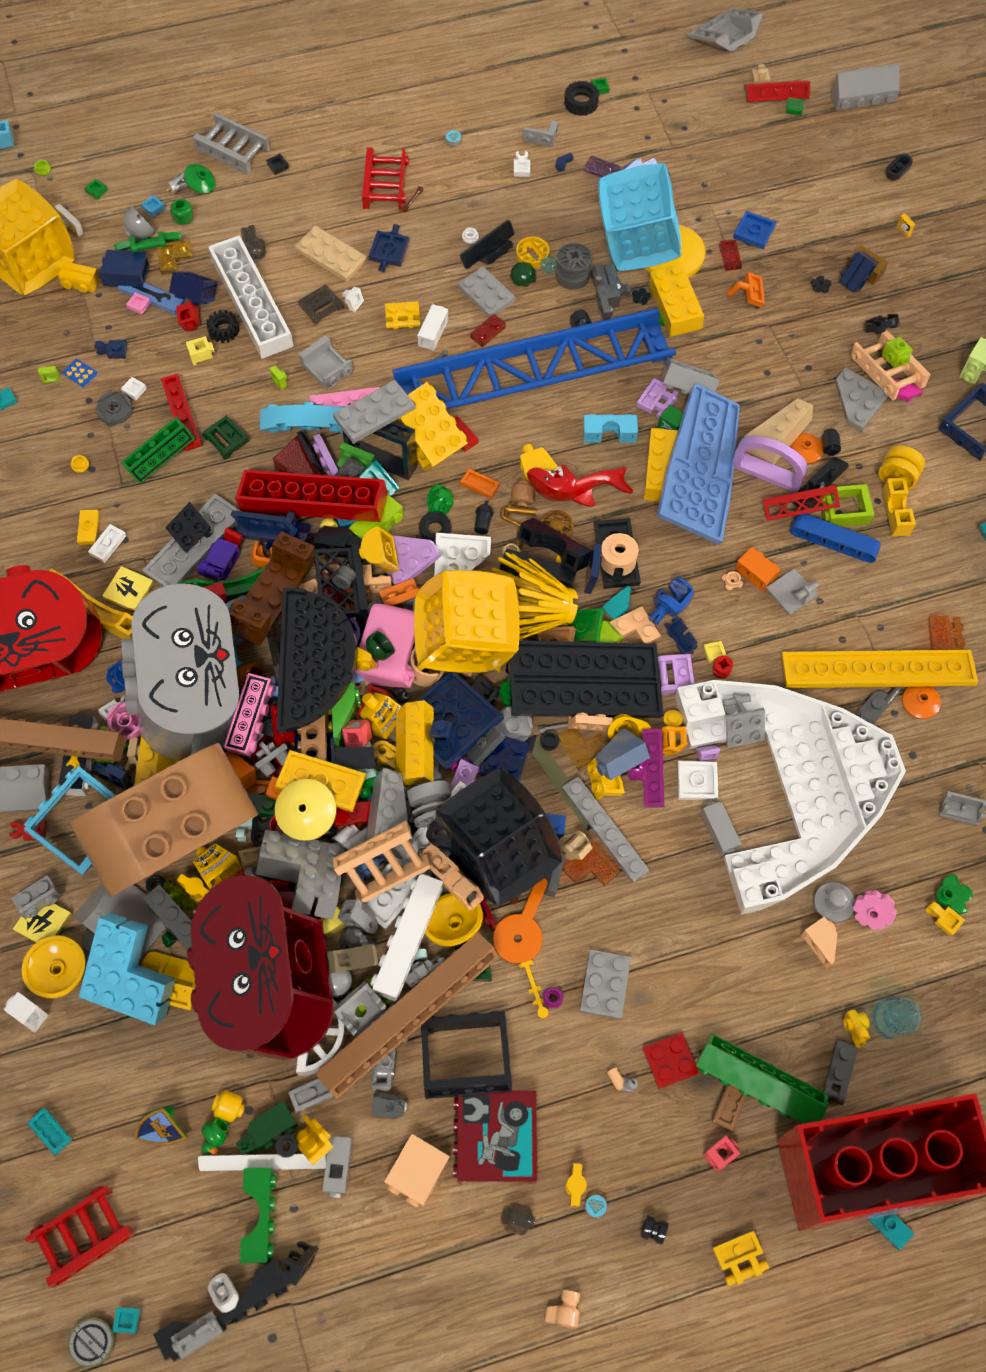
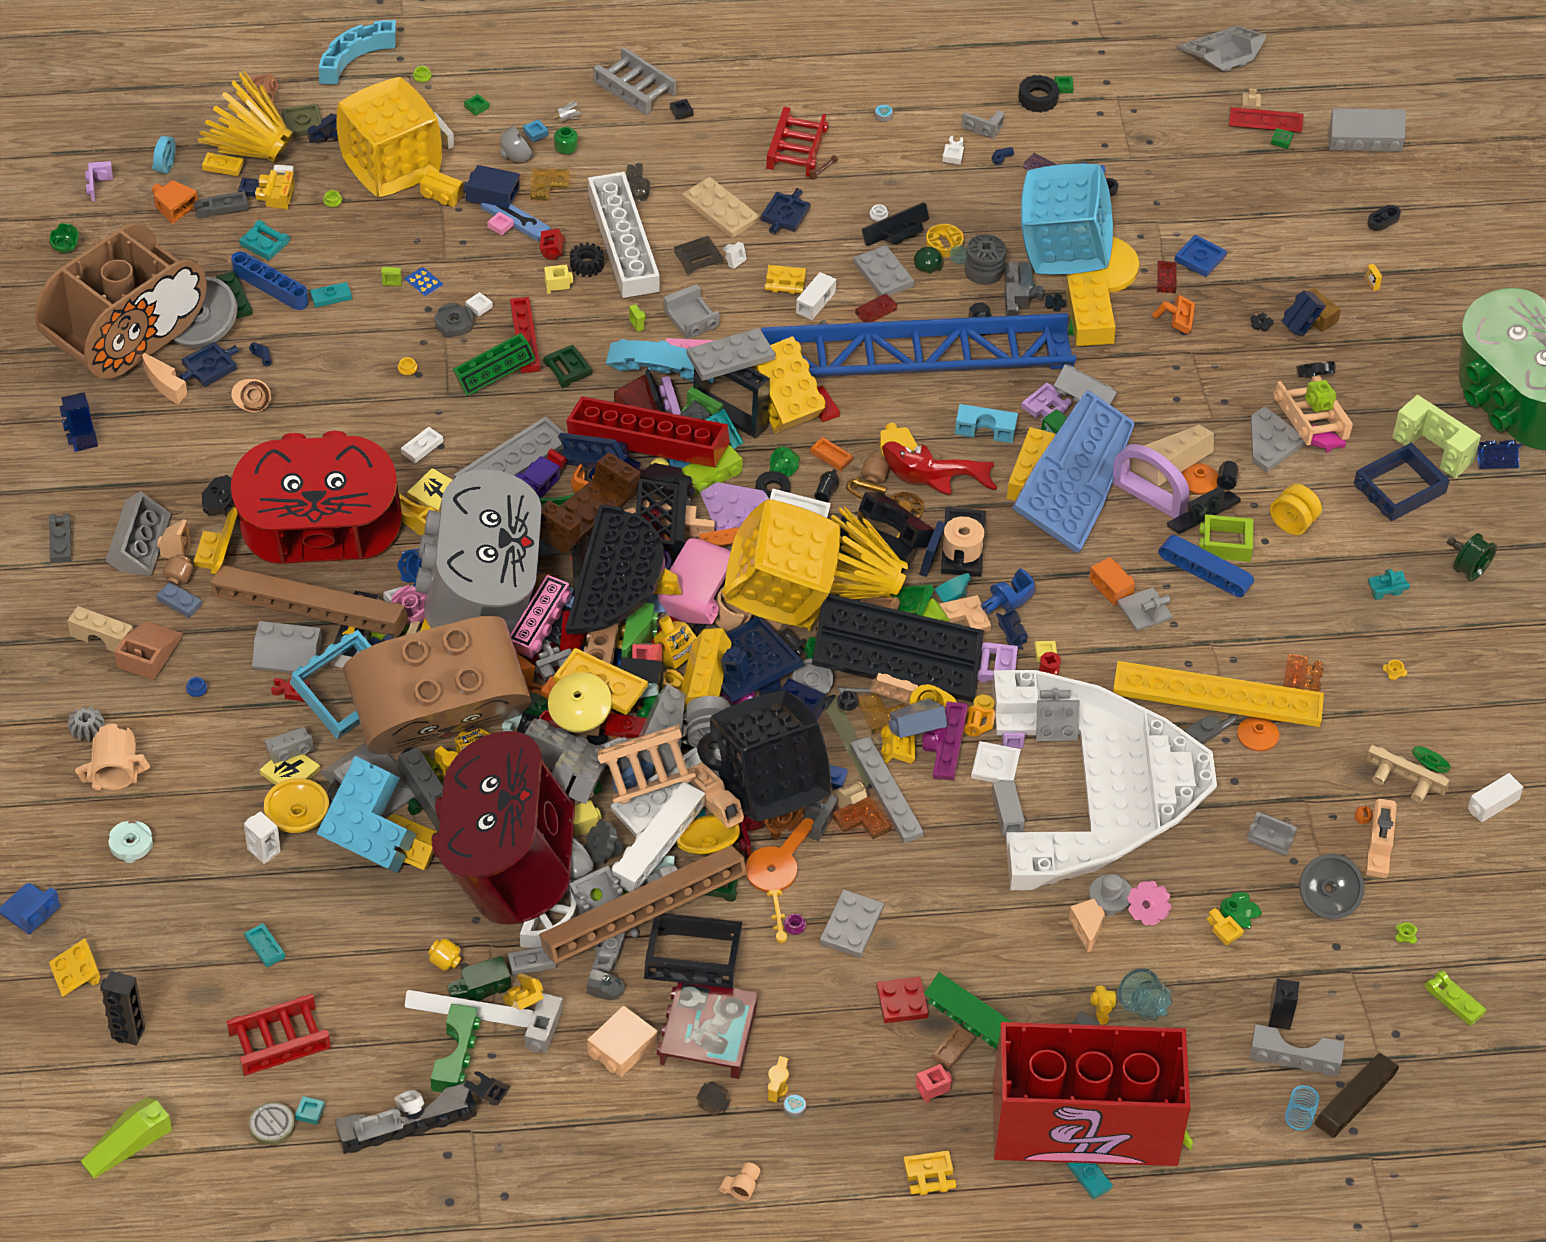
camera: 10 degrees right, 15 degrees down
yellow plate [77,510,100,545] -> none
dark blue plate [95,340,127,359] -> none
green bar [114,231,183,253] -> none
shield [135,1106,188,1145] -> none
black hinge [165,502,212,553] -> none
clear blue brick [169,271,218,304] -> none
green dish [184,164,215,194] -> none
green animal [201,1118,229,1155] -> none
black plate [275,1134,298,1158] -> none
dark tan bracket [327,944,378,973] -> none
dark grey wheel [332,566,356,590] -> none
light grey leg [337,899,378,935] -> none
yellow brick [359,526,399,573] -> none
dark green hair [366,631,395,661] -> none
dark grey plate [467,725,505,766] -> none
arm [607,1067,638,1093] -> none
black wheel [641,1215,669,1245] -> none
light nougat plate [722,571,743,590] -> none
red fence [763,485,840,521] -> none
yellow arch [882,477,916,537] -> none

